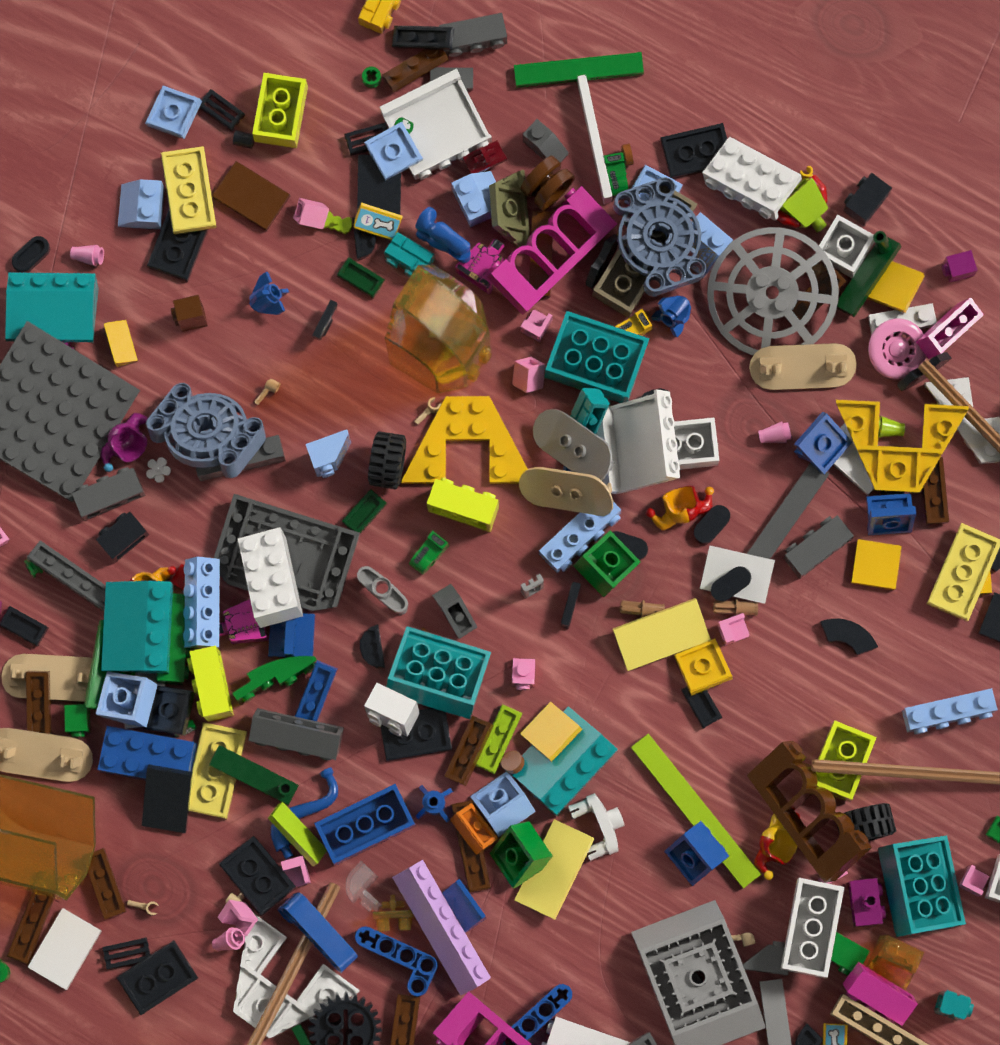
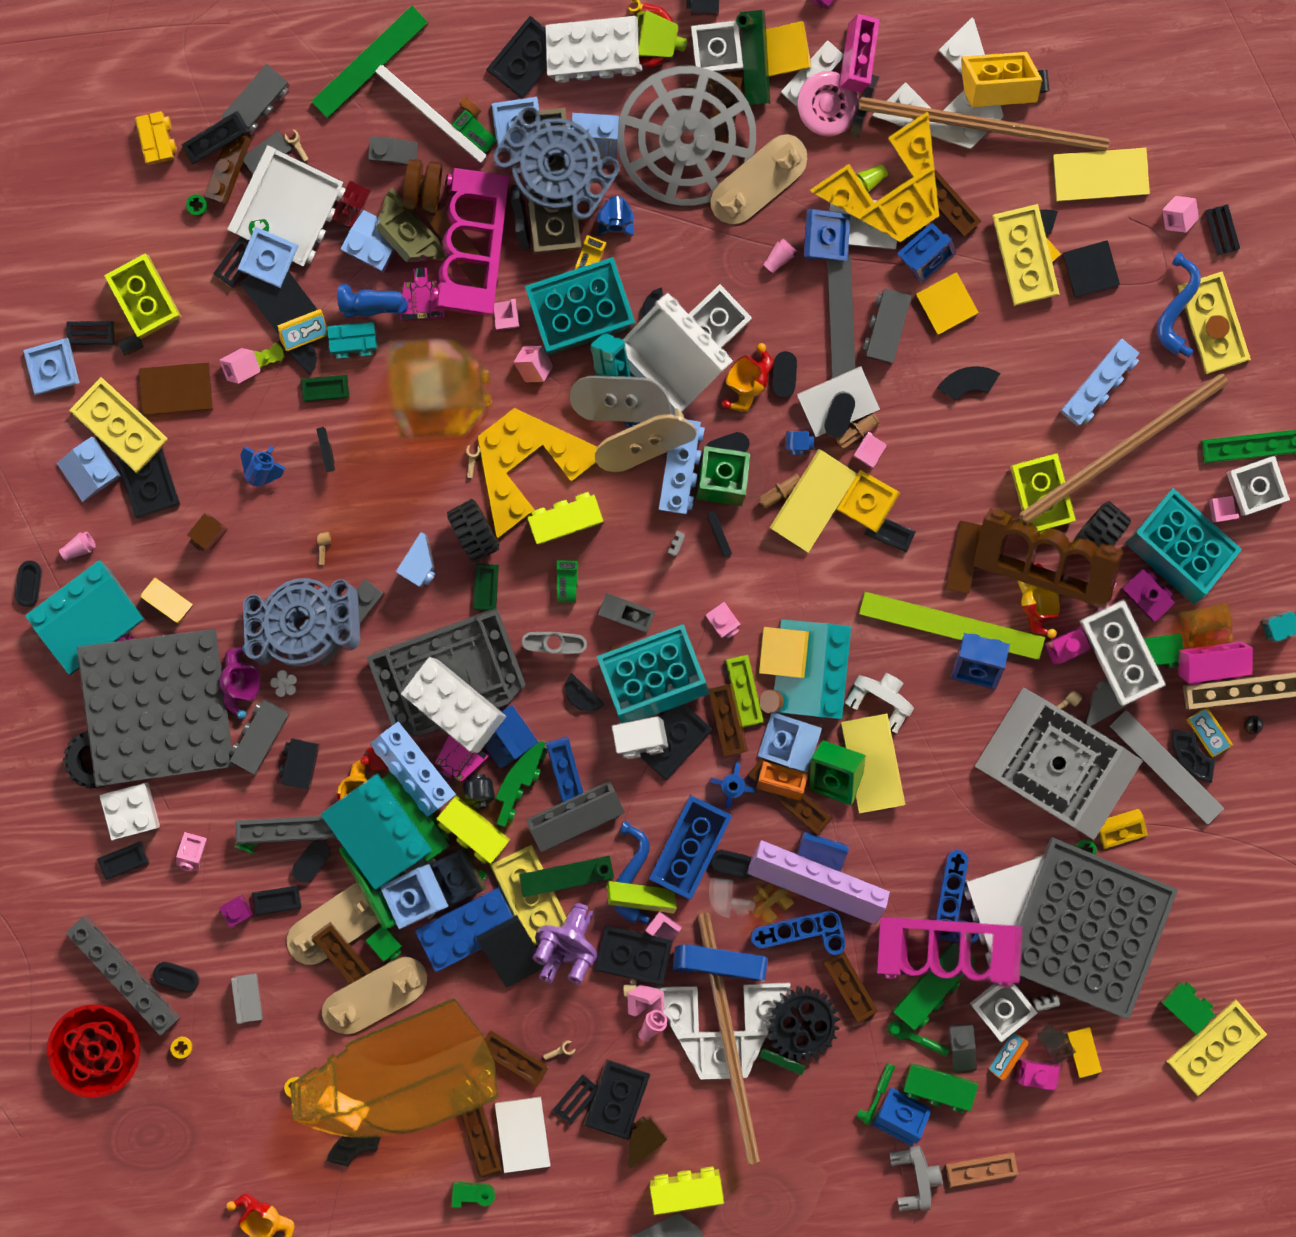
camera: 35 degrees left, 10 degrees up
none -> tan hand [285,129,308,162]
none -> black tile [292,840,330,882]
none -> black head [463,774,495,810]
none -> medium lavender piece [533,903,597,984]
none -> dark brown slope [628,1115,667,1168]
none -> black tile [710,849,752,878]
none -> blue plate [786,431,814,455]
none -> reddish brown tile [946,521,982,594]
none -> dark pink torso [1043,626,1092,665]

